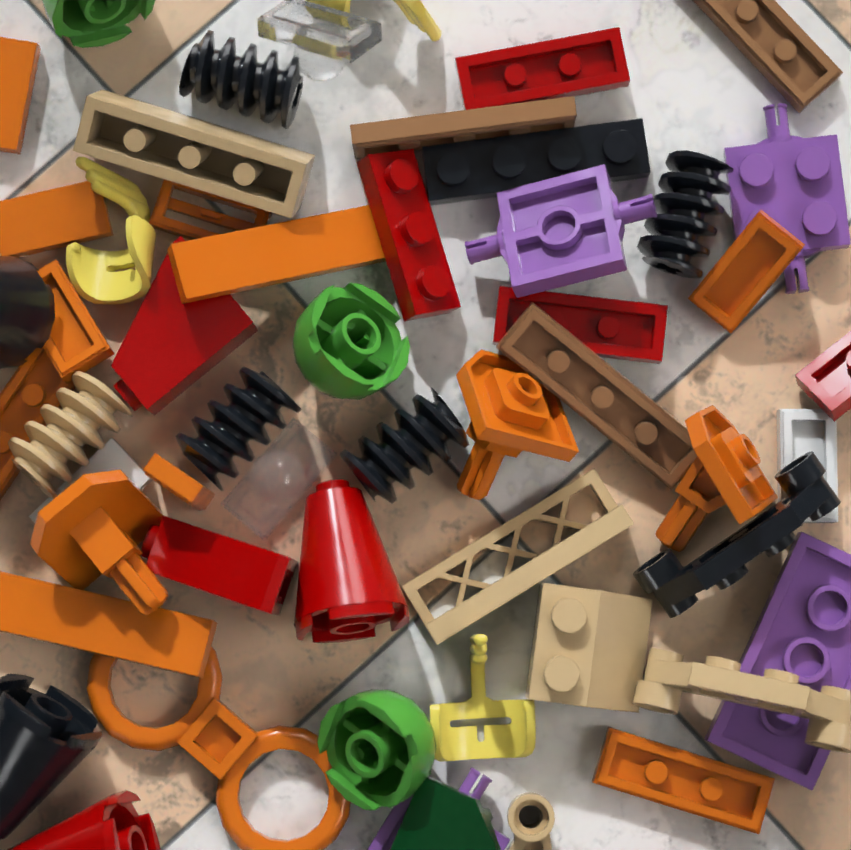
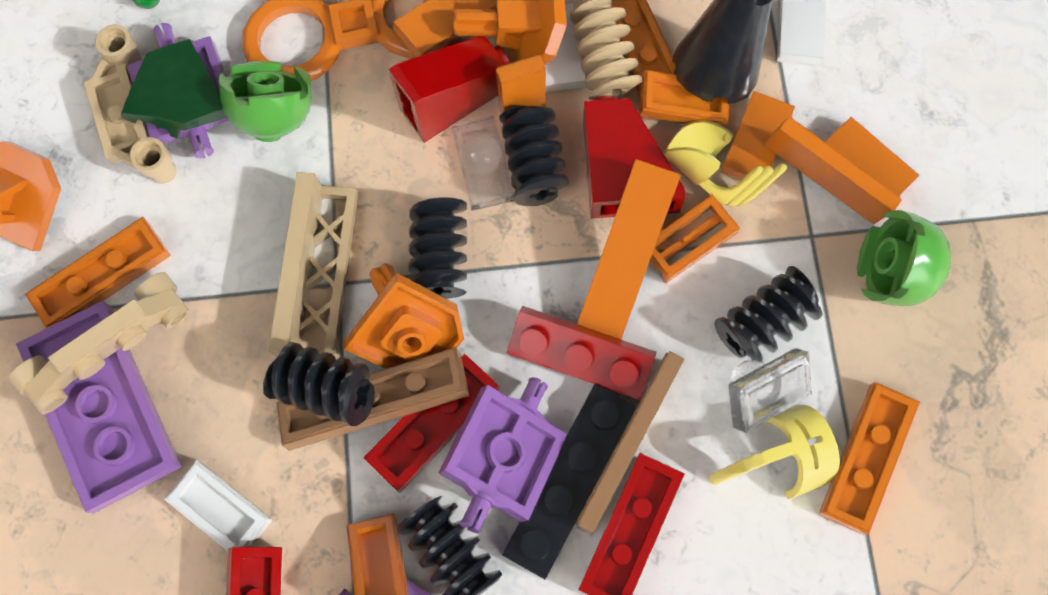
camera: 130 degrees right, 10 degrees down
tan brick [73,89,315,218] -> none
bright green cylinder [293,283,410,400] -> none
red cone [294,480,410,643] -> none
light yellow helmet [429,634,536,762] -> none
tan slope [525,583,653,713] -> none
black plate [633,451,841,618] -> none
orange piece [656,405,778,552] -> none
none -> black piece [263,342,375,426]
none -> orange tile [764,117,902,225]

